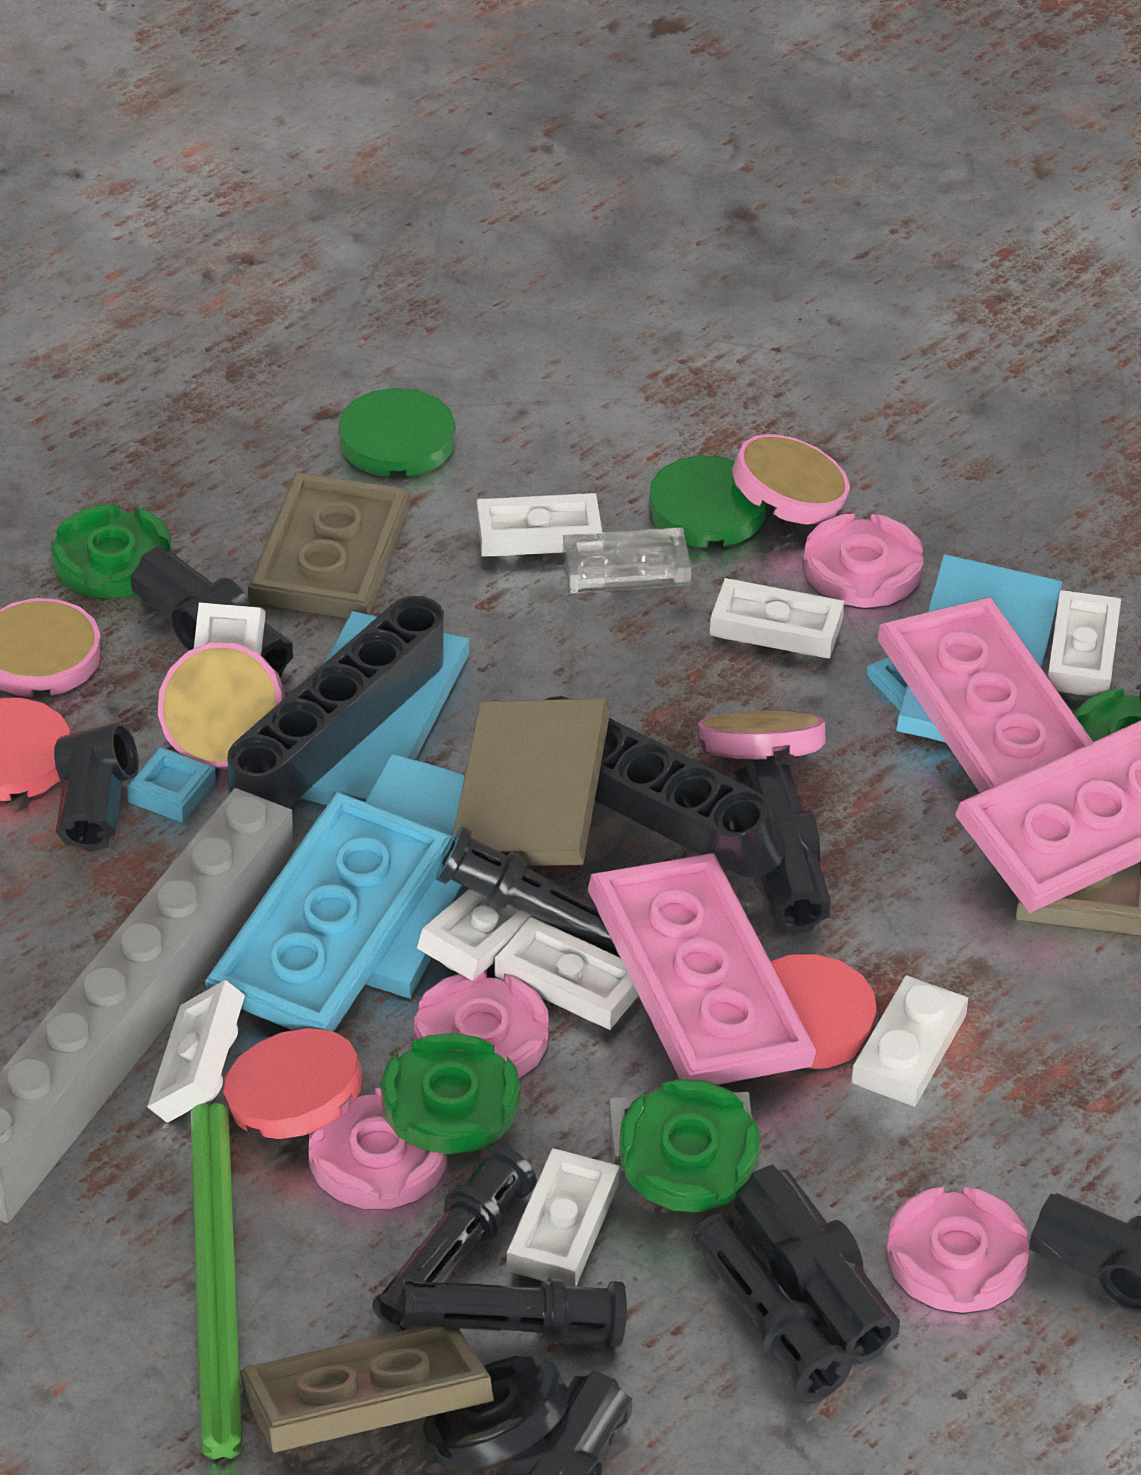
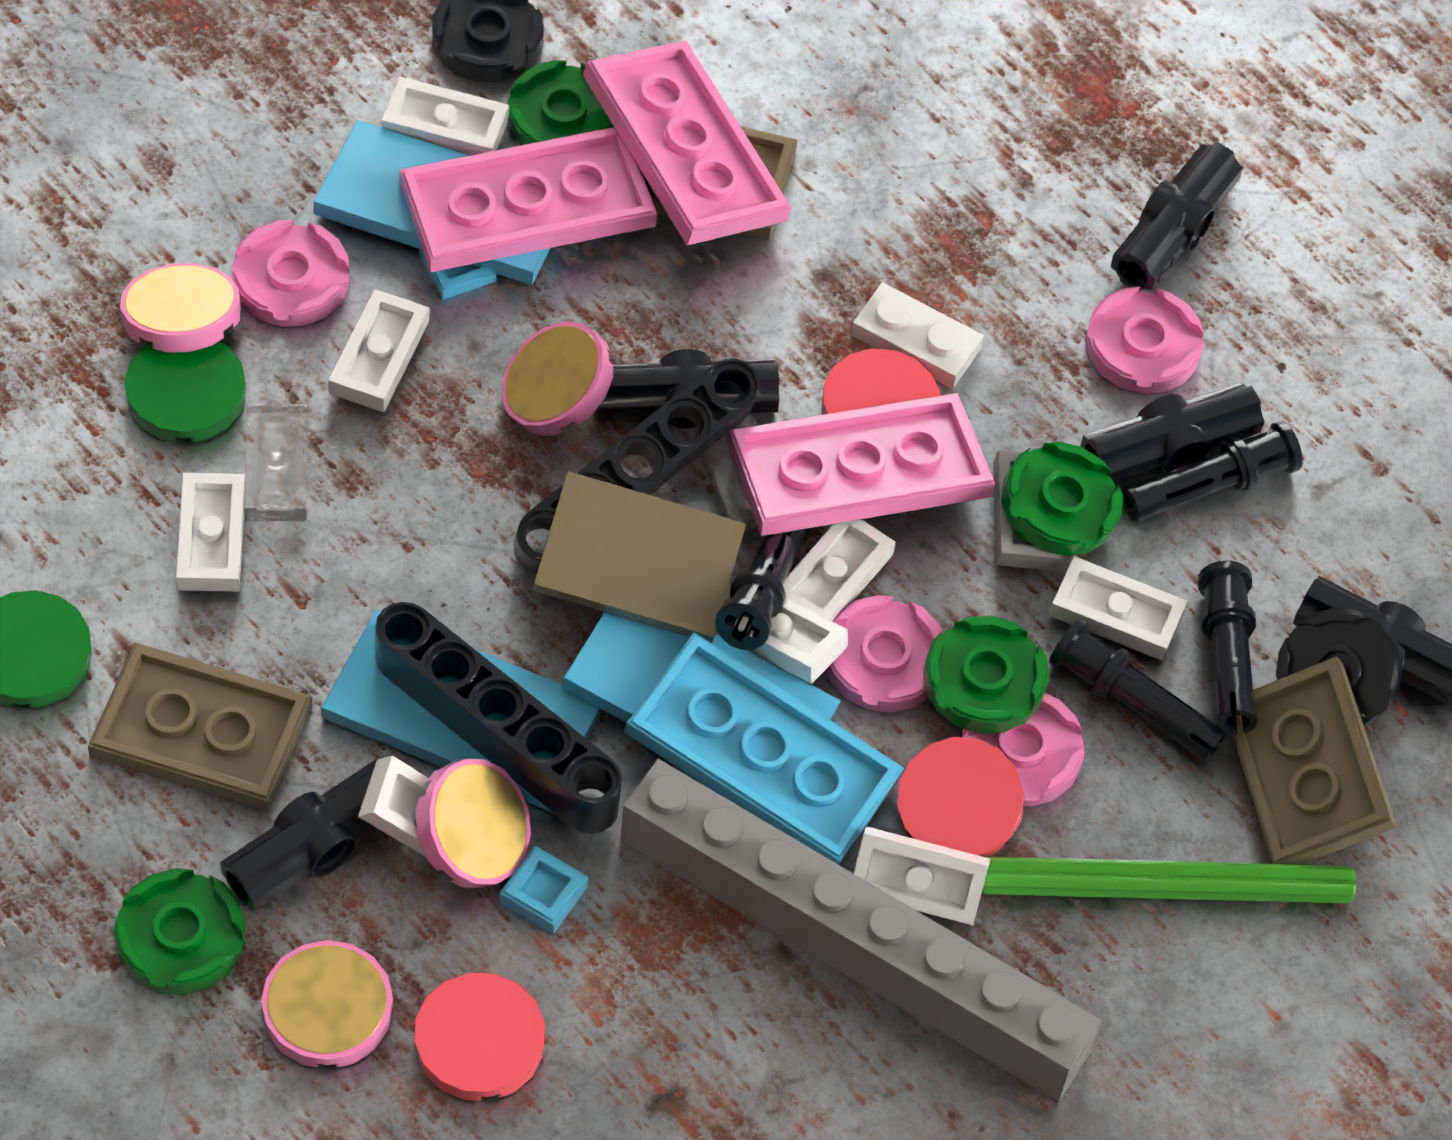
camera: 90 degrees left, 15 degrees up
black piece [54,722,139,852] -> none

